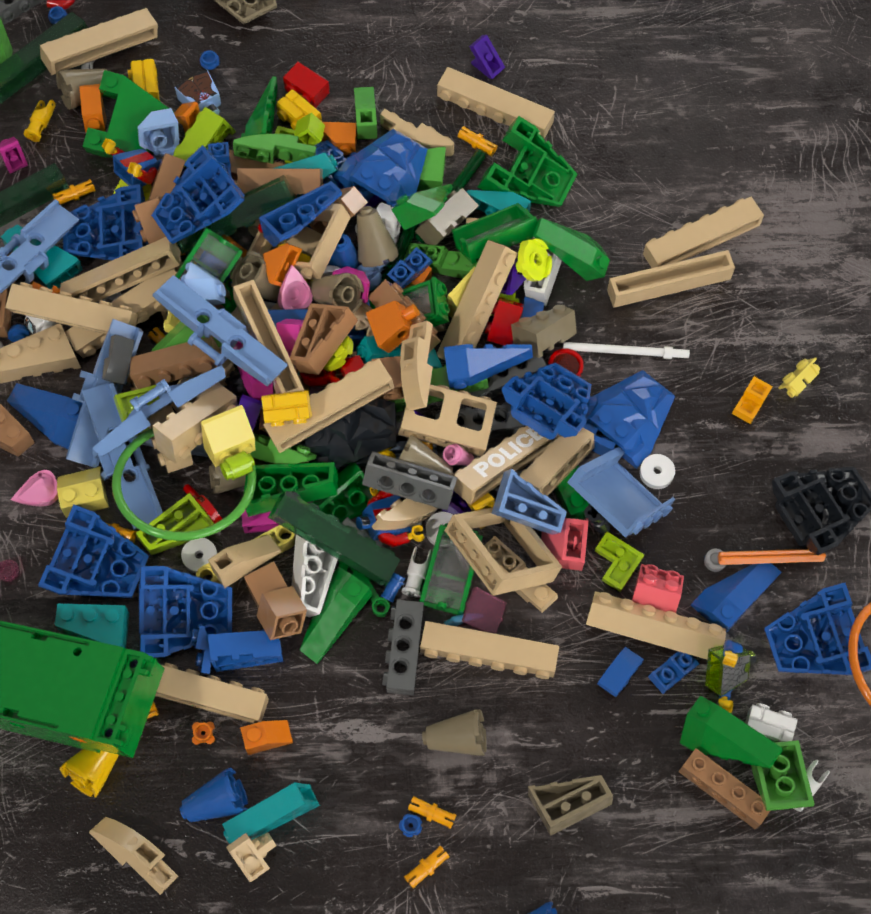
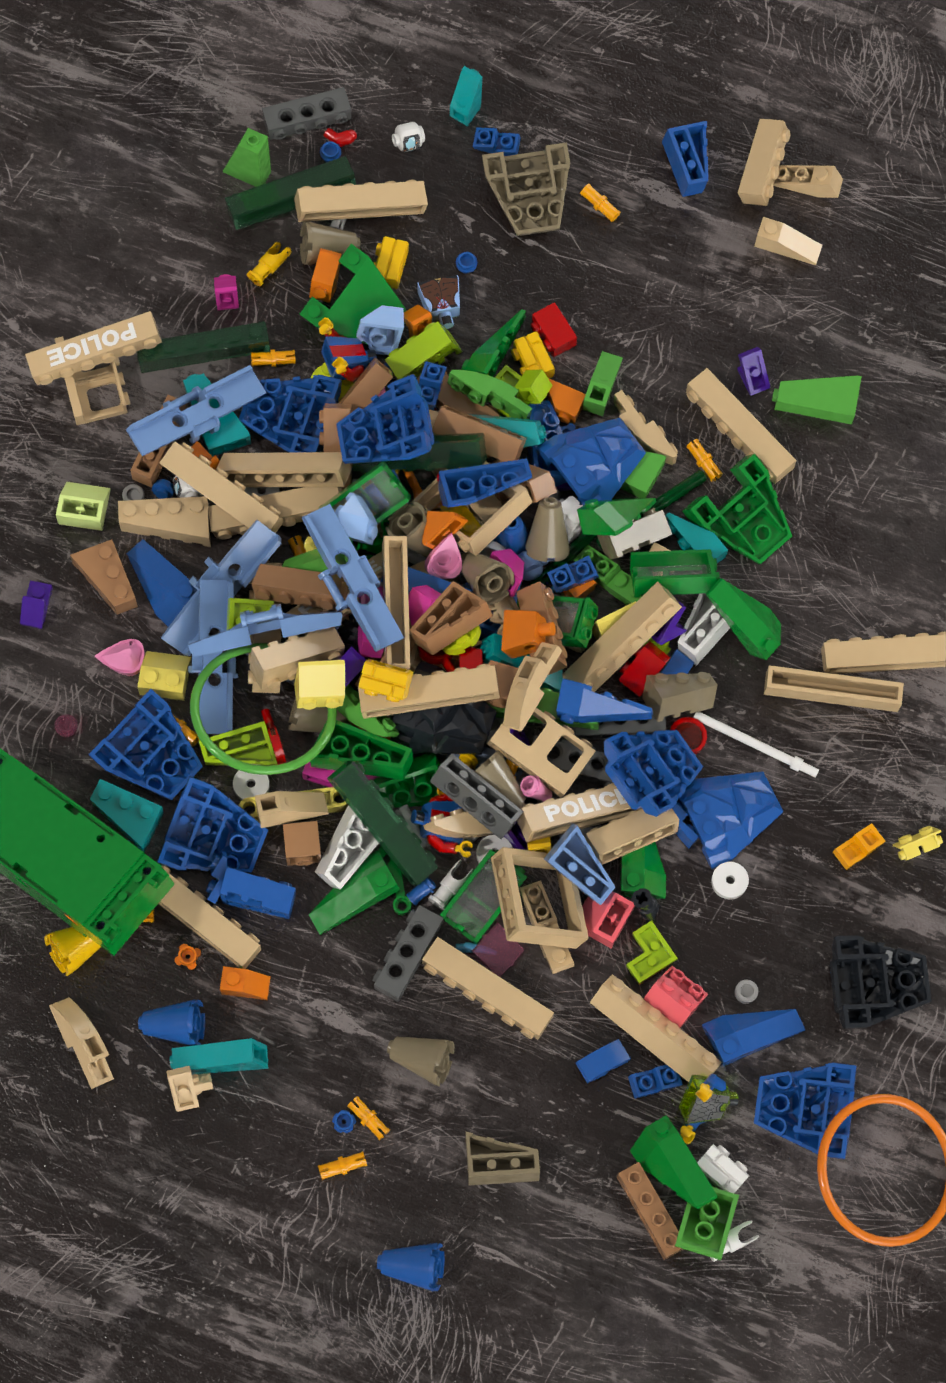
camera: 20 degrees right, 5 degrees up
dark grey slope [102,334,134,385] -> none
lime brick [220,451,255,480] -> none
medium nougat head [257,586,307,640] -> none
neon yellow plate [516,239,552,282] -> none
medium blue panel [567,447,675,538] -> none
orange axle [718,549,826,565] -> none
none -> bright green slope [772,376,862,424]

